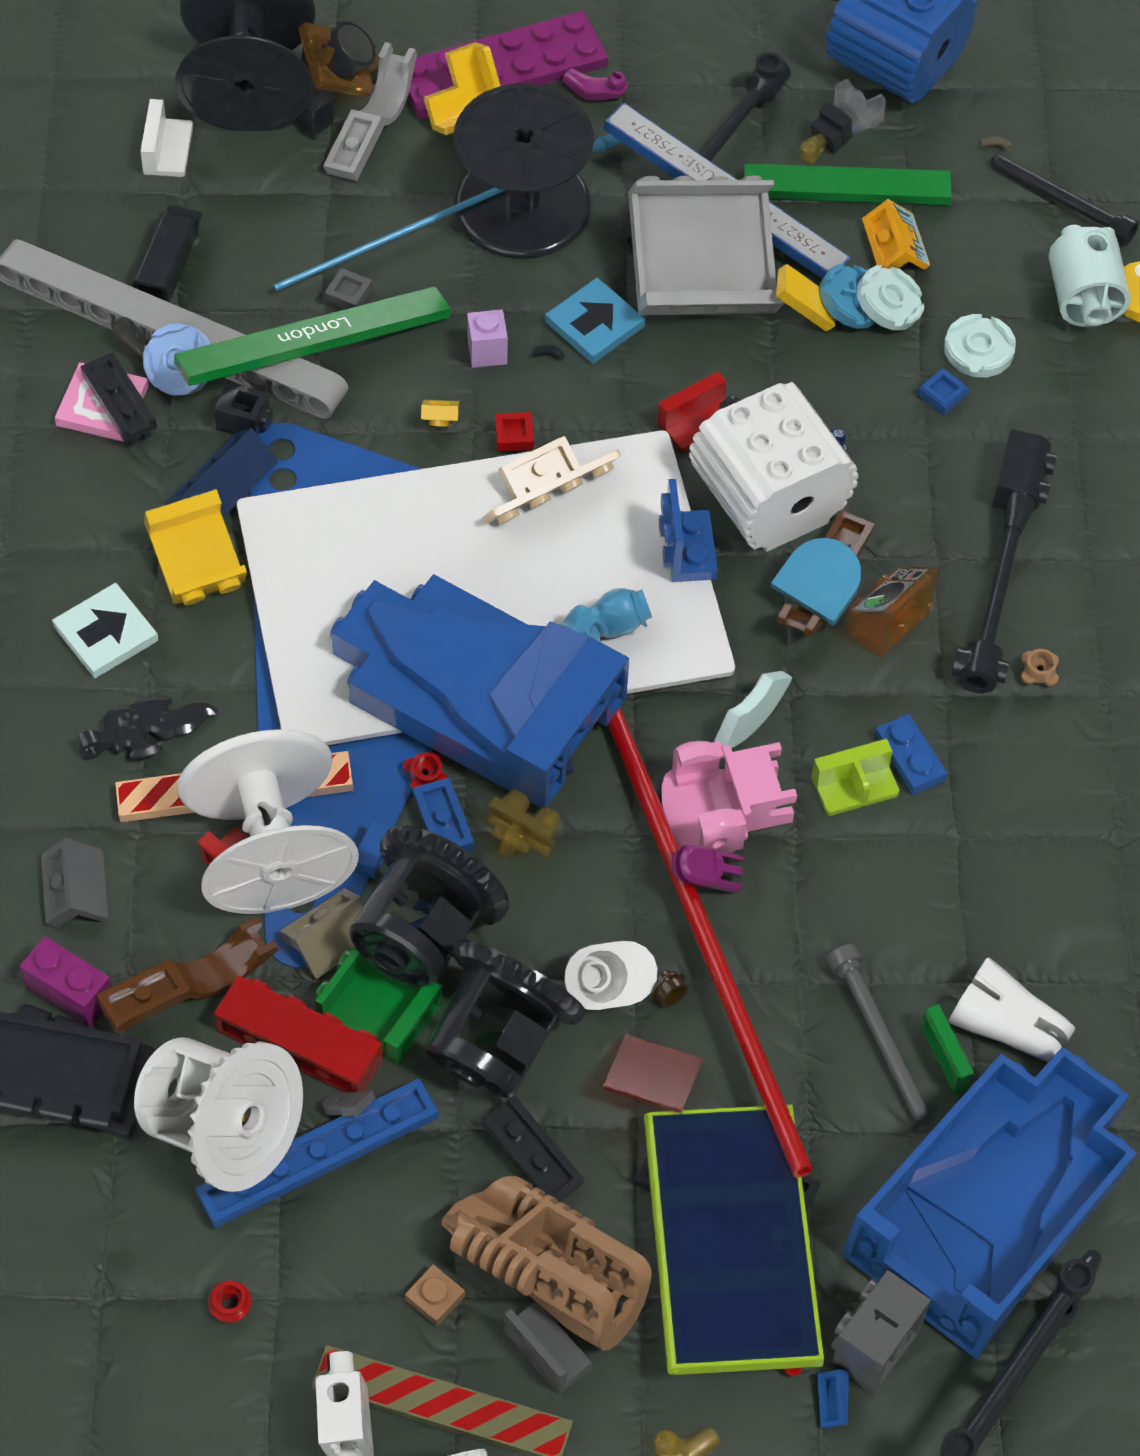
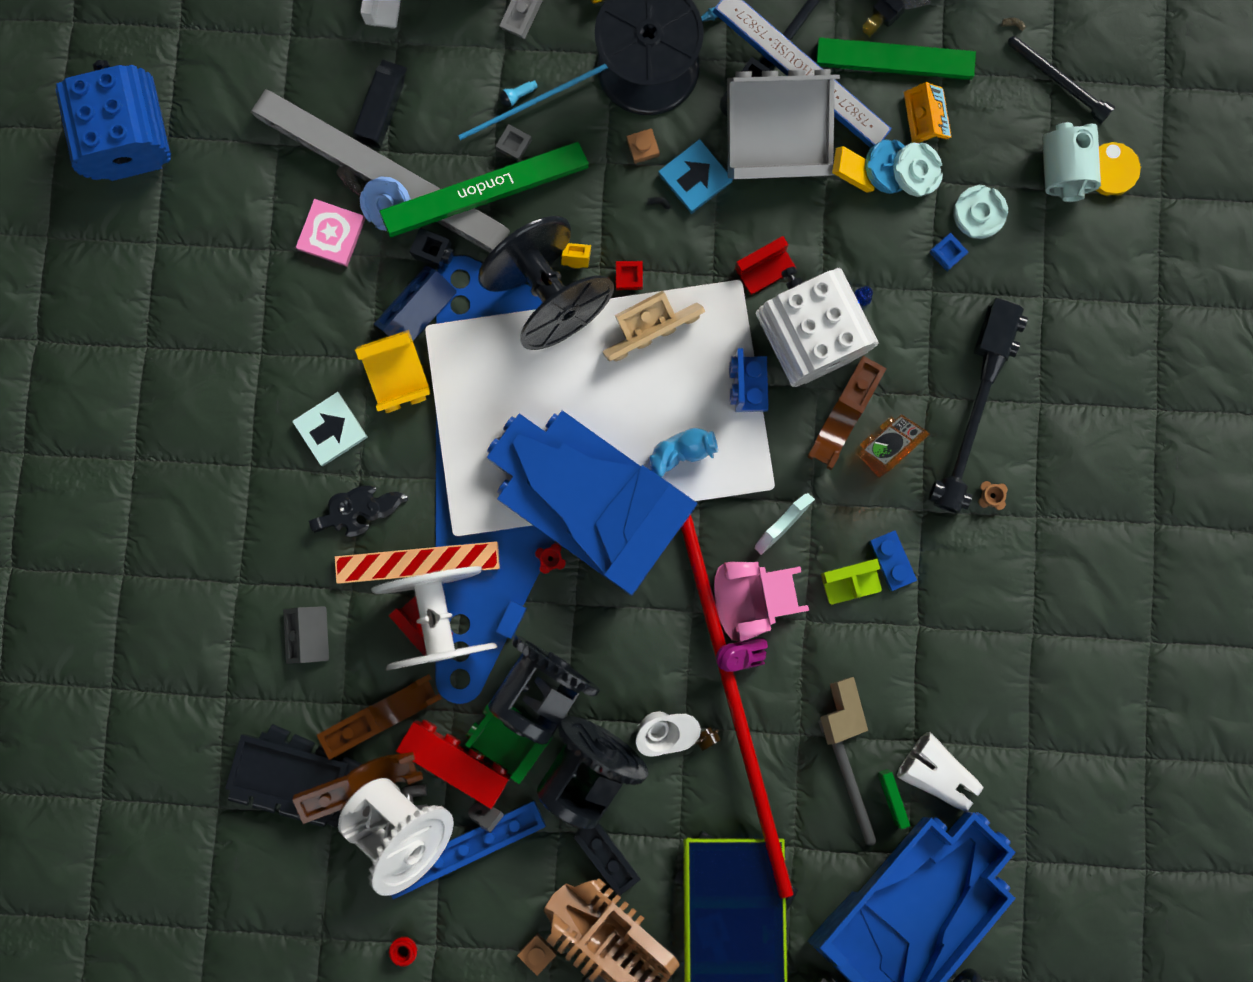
camera: 10 degrees right, 25 degrees up
magenta brick [20,936,112,1028] -> none
black hinge [80,352,157,445] -> none
dark tan panel [280,888,365,979] -> none
blue plate [412,777,474,851] -> none
lavender brick [467,309,508,368] -> none
clear yellow hips [488,789,560,857] -> none
clear red piece [603,1034,703,1113] -> none
dark azure tile [771,538,861,626] -> none
none -> reddish brown piece [292,752,423,824]
none -> black piece [478,216,614,350]
none -> medium azure piece [499,80,538,107]
none -> medium nougat plate [627,128,660,164]
none -> dark tan tile [820,677,868,745]

